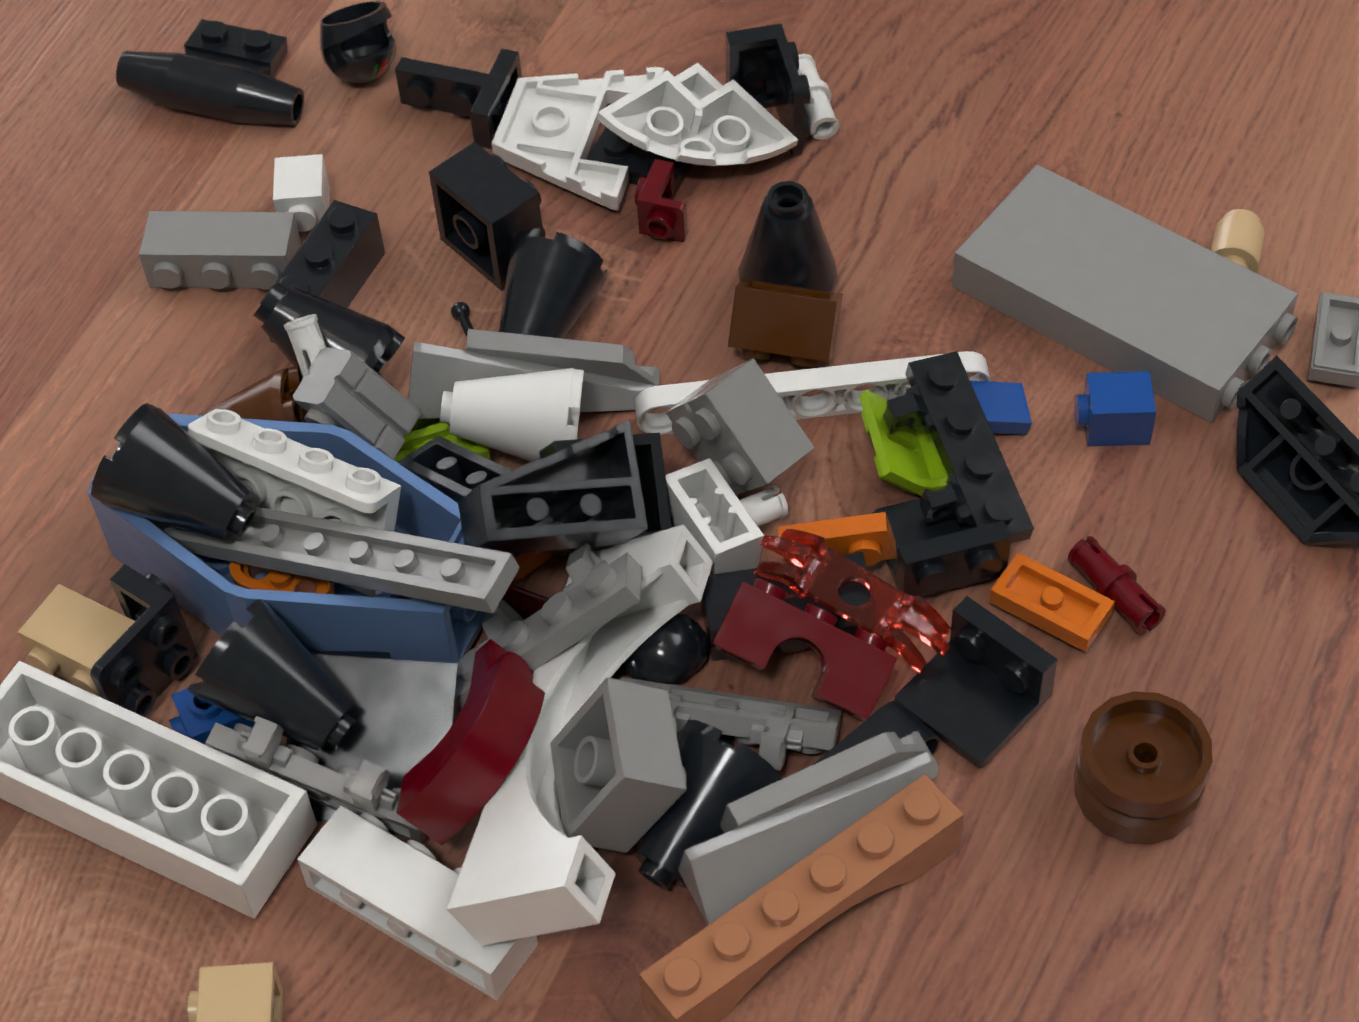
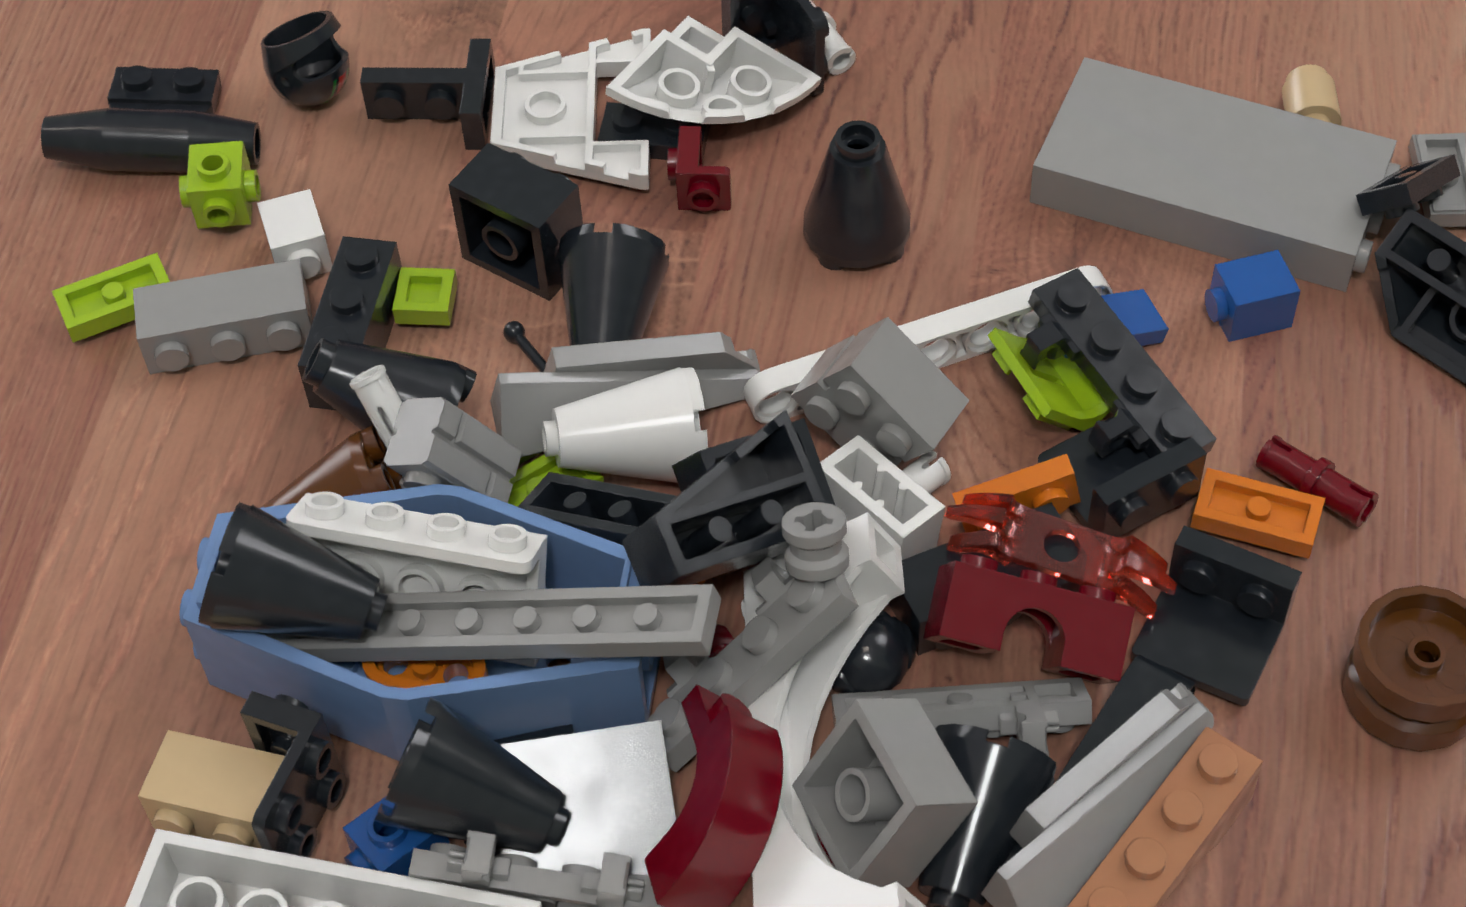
camera: 15 degrees left, 0 degrees up
reddish brown brick [728,279,843,367] -> none
none -> lime plate [52,253,170,343]
none -> lime brick [179,141,261,229]
none -> lime plate [392,267,458,326]
none -> light grey wheel [782,502,849,582]
none -> black plate [1356,154,1461,219]

